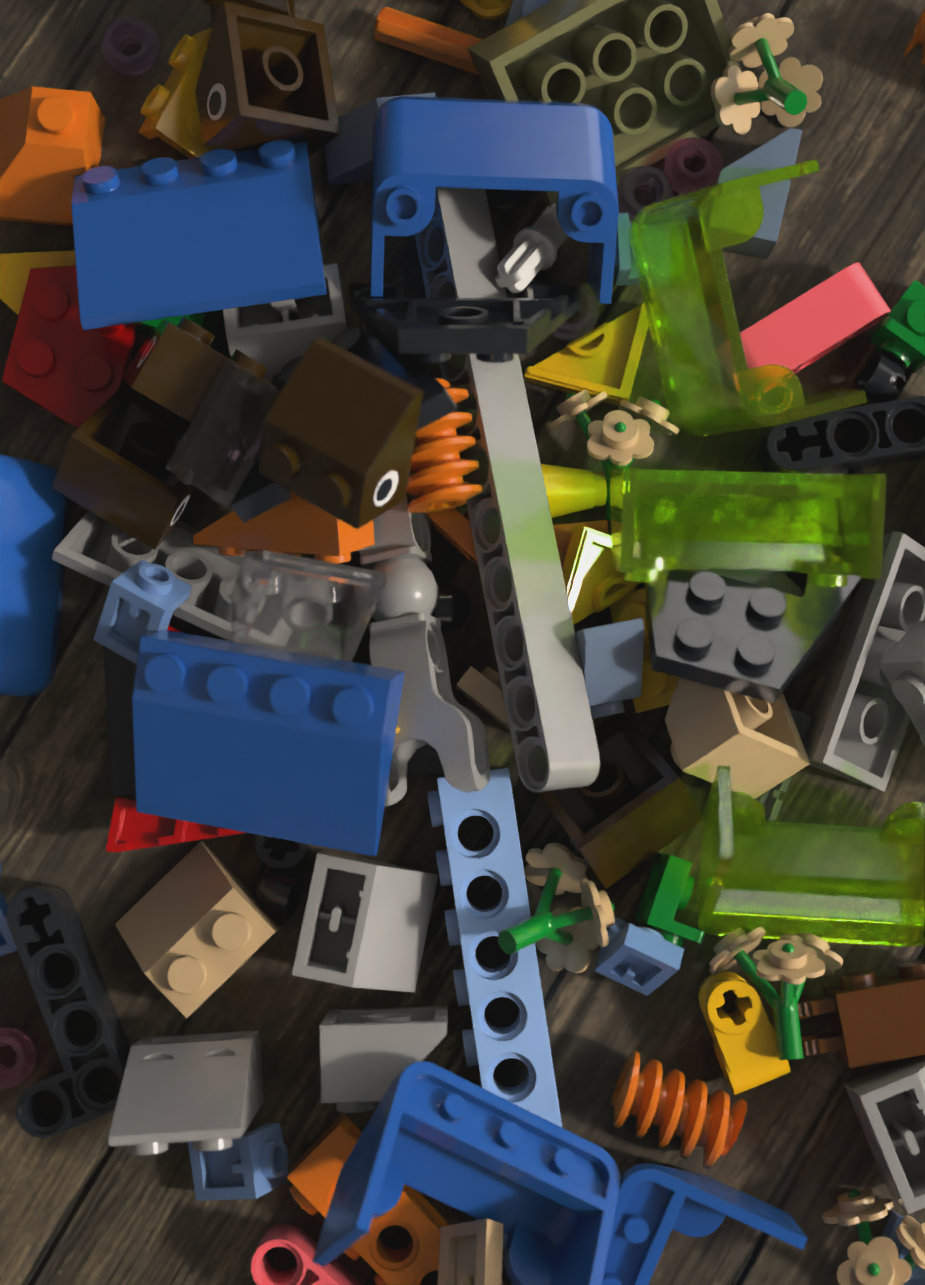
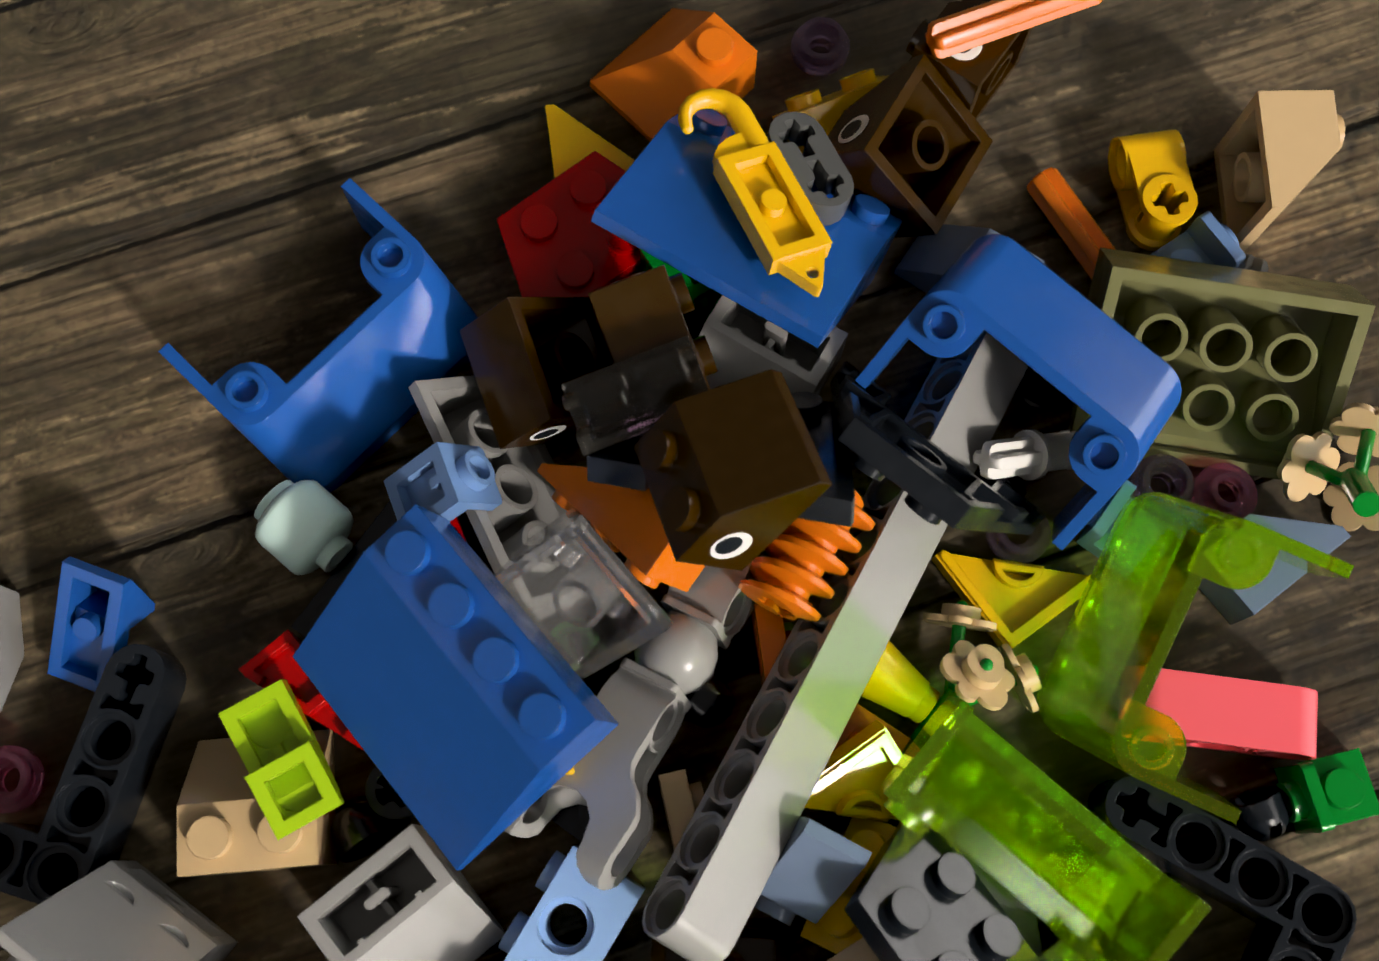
camera: 35 degrees right, 10 degrees down
none -> lime slope [218,679,344,840]
none -> light aqua head [254,480,354,575]
none -> yellow plate [678,88,832,297]
none -> dark grey beam [767,111,854,226]

